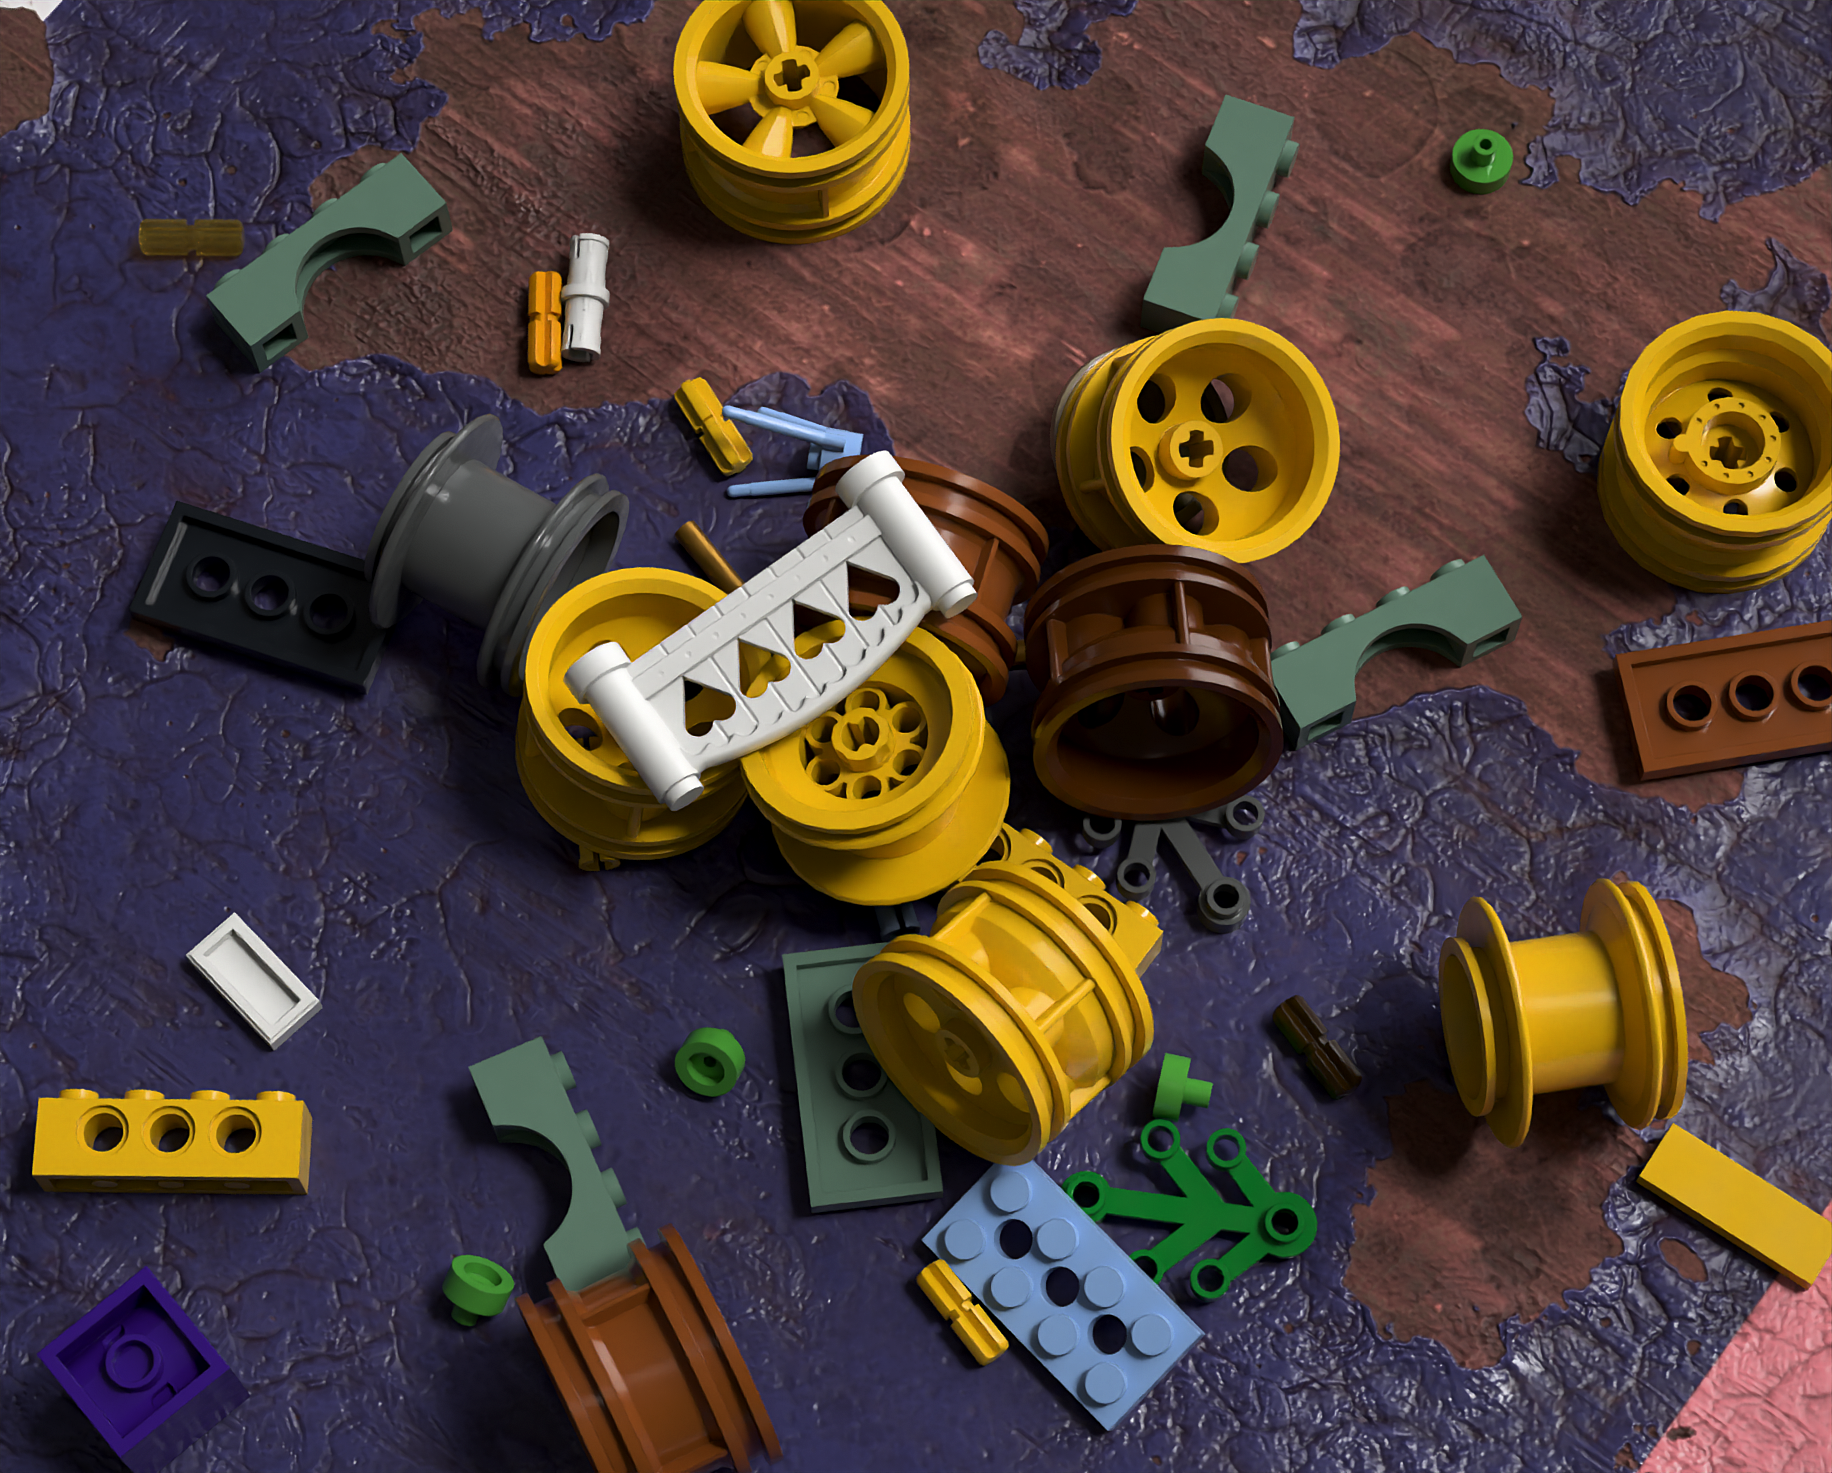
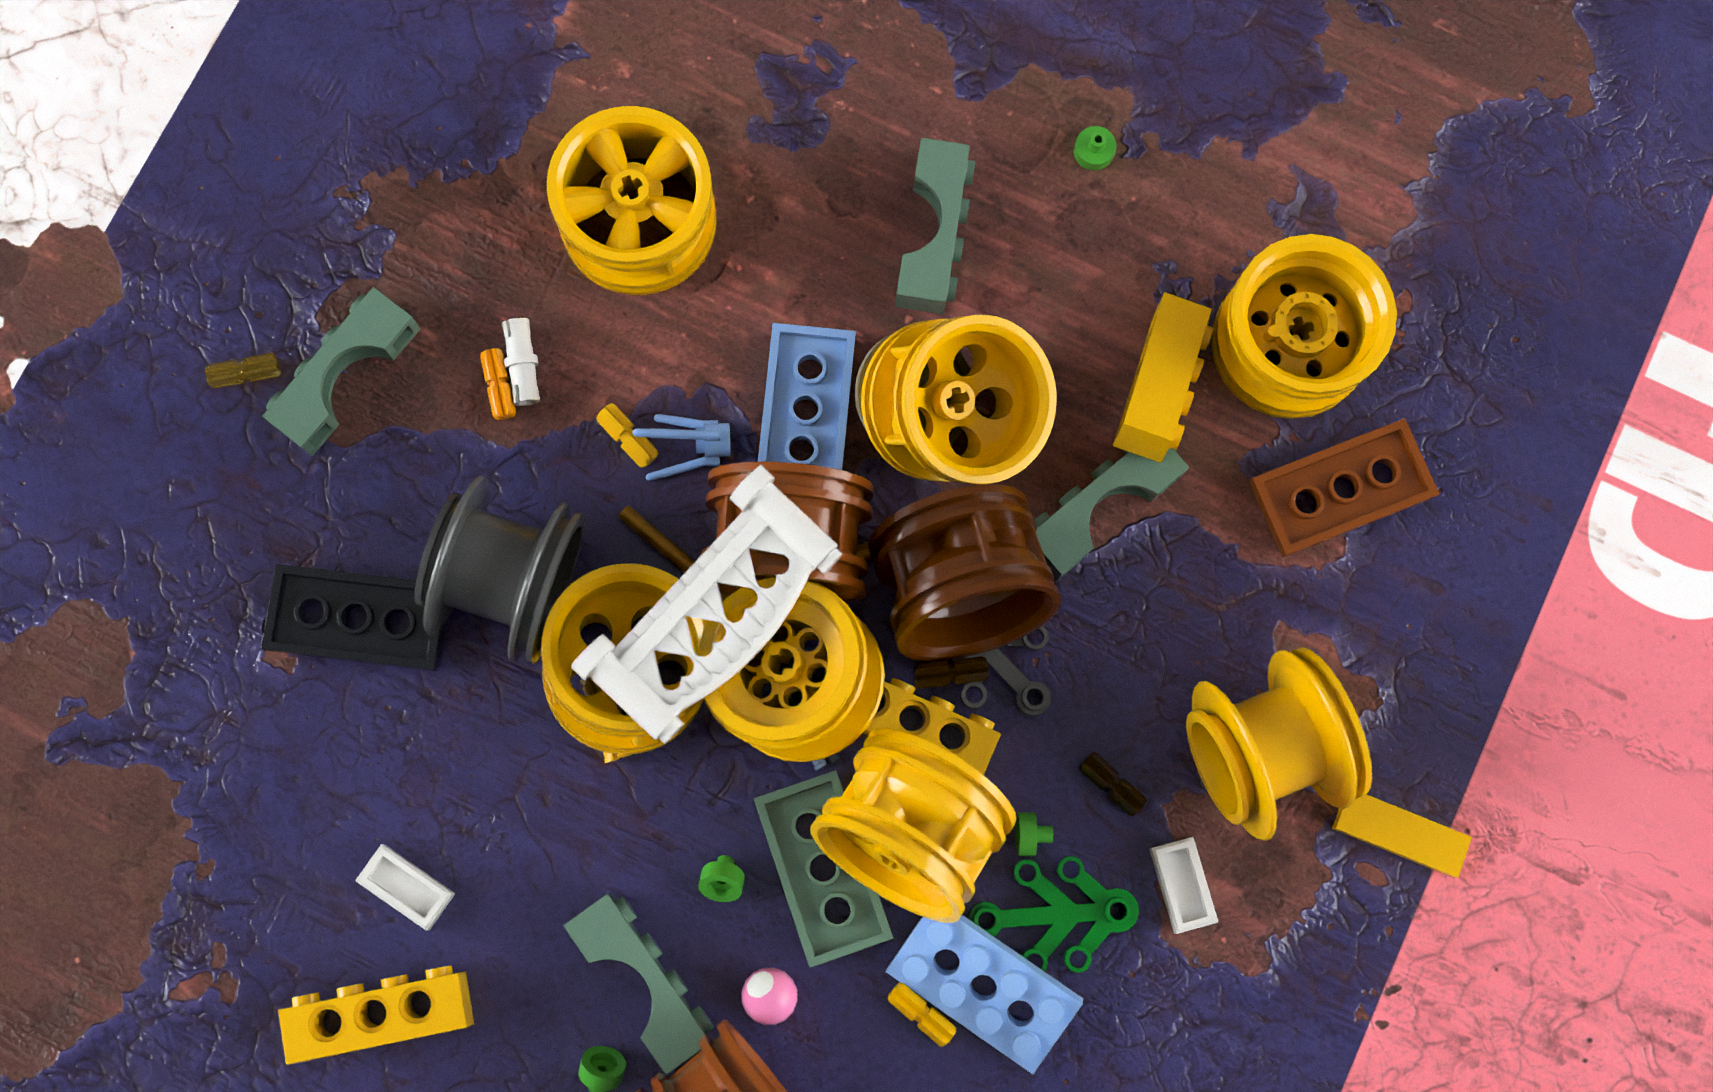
camera: 20 degrees left, 10 degrees up
none -> bright pink piece [741,968,798,1025]
none -> light blue plate [758,323,856,470]
none -> dark brown piece [914,656,989,688]
none -> yellow brick [1113,292,1214,463]
none -> white tile [1149,837,1218,934]

